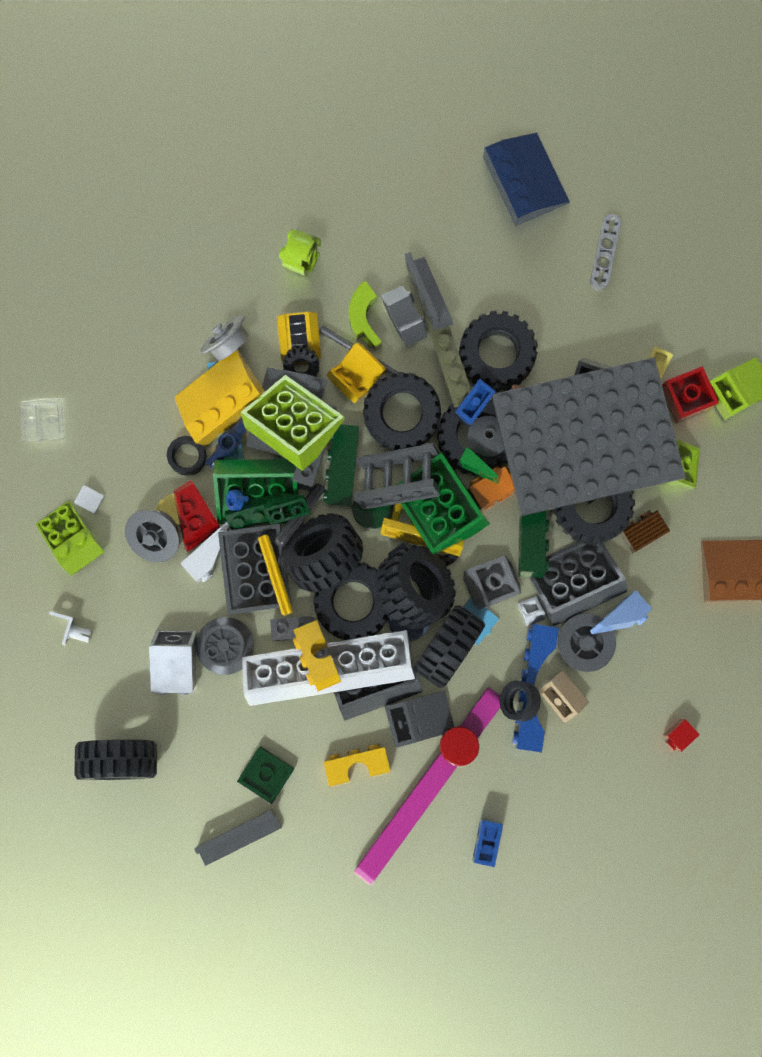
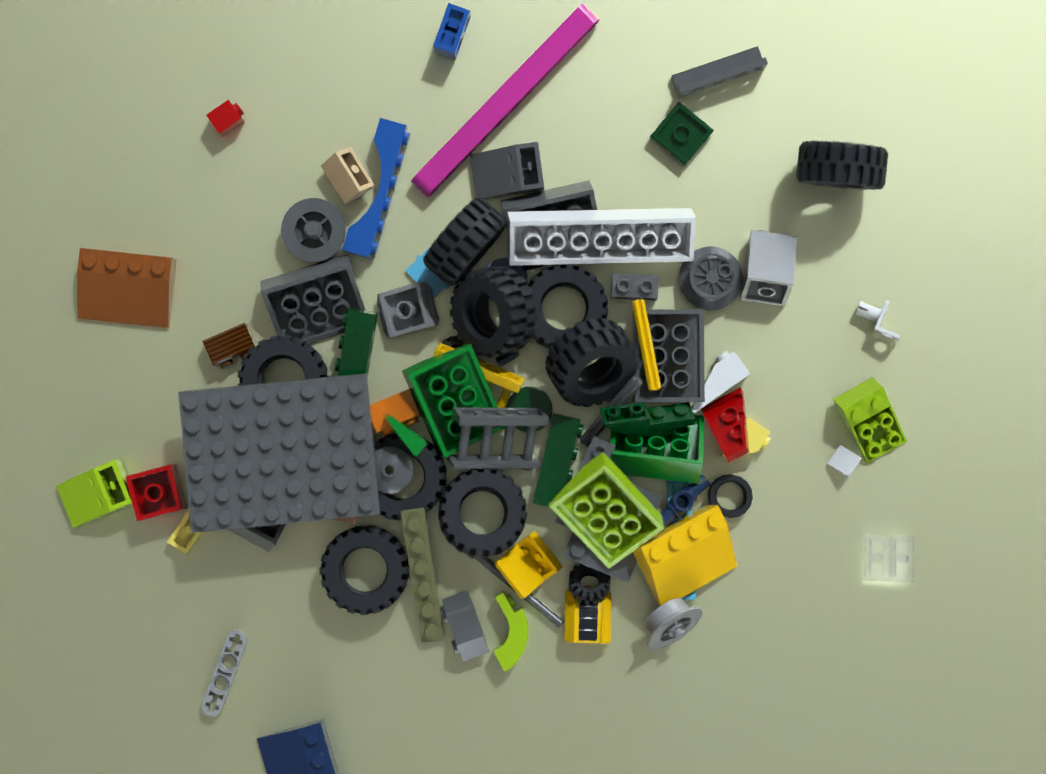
camera: 170 degrees left, 5 degrees up
wheel [125,510,180,562] -> none
blue tile [226,490,249,510] -> none
lime brick [279,229,321,276] -> none
yellow arch [293,620,342,692] -> none
yellow arch [323,744,391,787] -> none
dark grey fence [405,252,453,331] -> none
red head [440,726,479,766] -> none
blue slope [455,379,496,425] -> none
black tyre [499,680,541,722] -> none
white slope [518,596,545,626] -> none
light blue slope [590,590,652,634] -> none
lime slope [664,439,700,488] -> none

